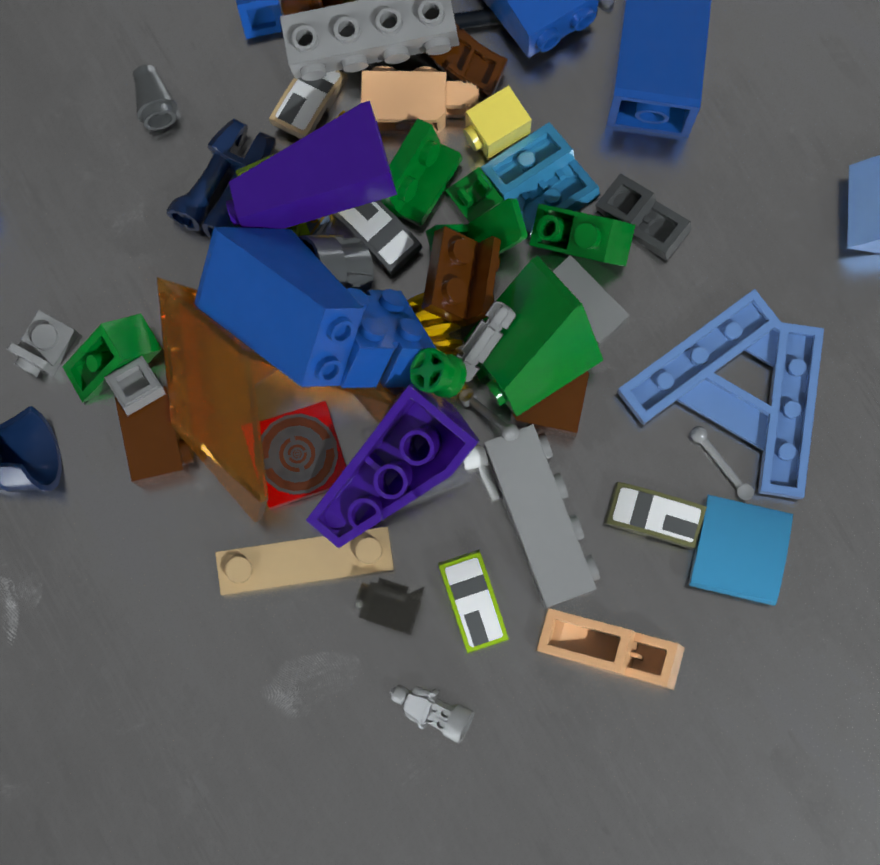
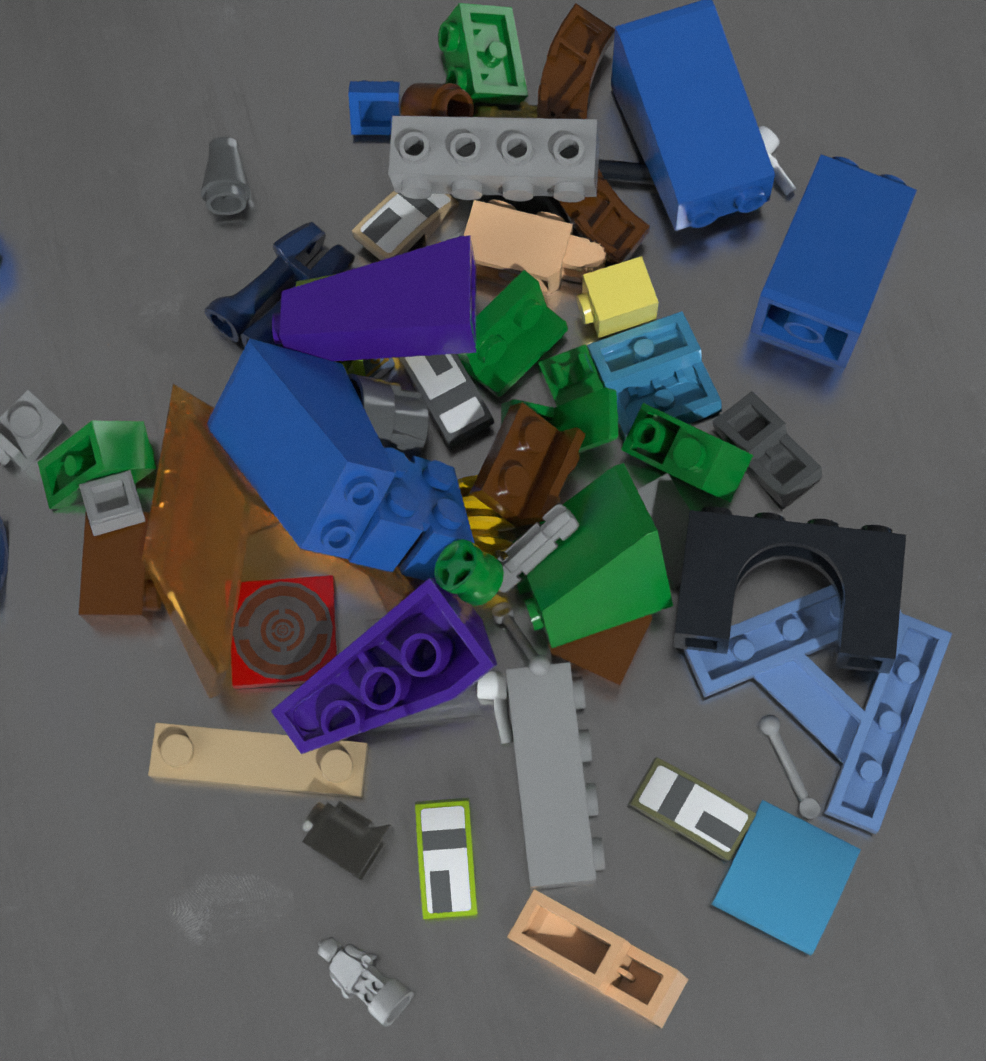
camera: 15 degrees right, 5 degrees down
none -> black arch [674,506,906,674]

